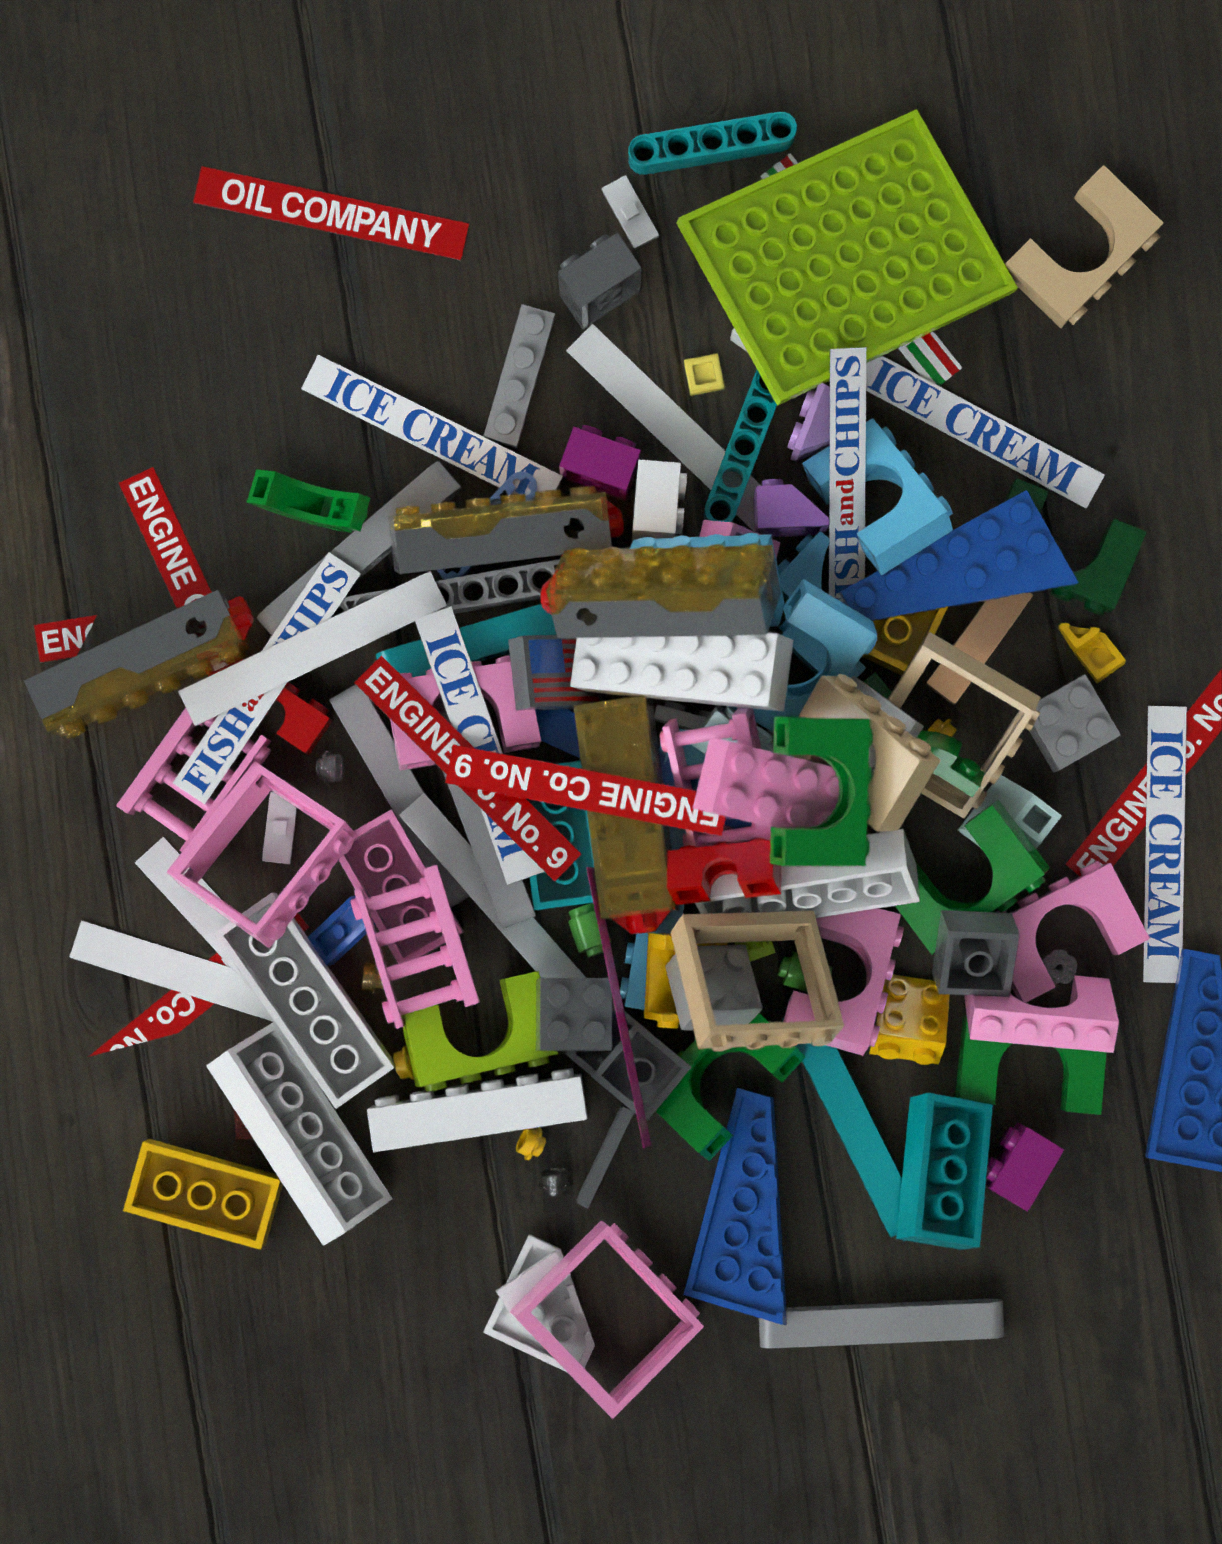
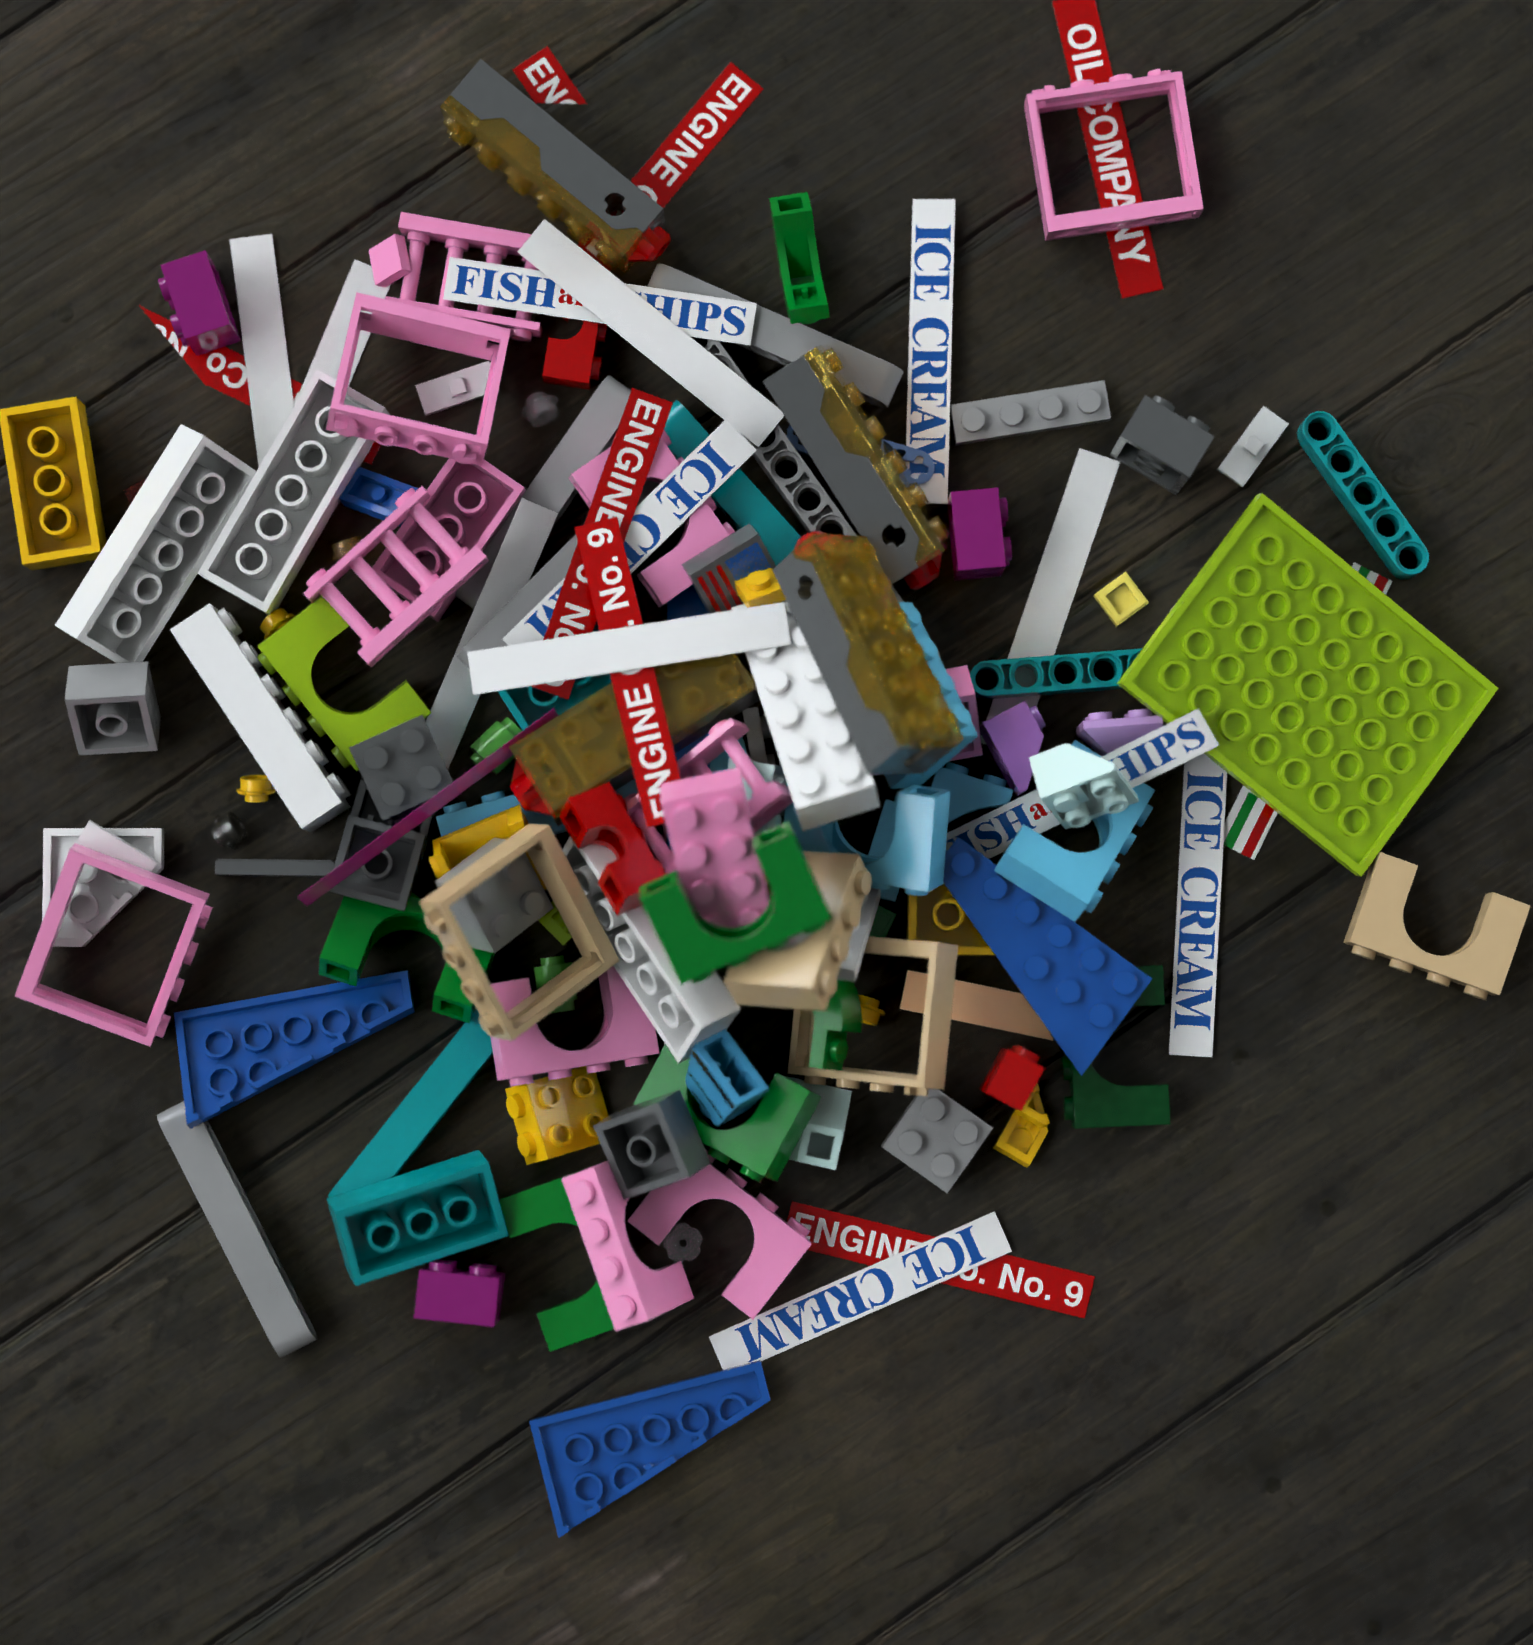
camera: 65 degrees right, 0 degrees up
white brick [632,460,687,540] -> none
none -> light grey brick [65,661,161,755]
none -> magenta brick [158,250,241,356]
none -> bright pink tile [369,234,412,288]
none -> white sticker [467,602,791,695]
none -> dark azure torso [685,1029,769,1126]
none -> yellow plate [734,567,786,608]
none -> red arch [979,1045,1045,1111]
none -> bright pink window [1024,68,1204,241]
none -> light aqua slope [1029,743,1139,829]

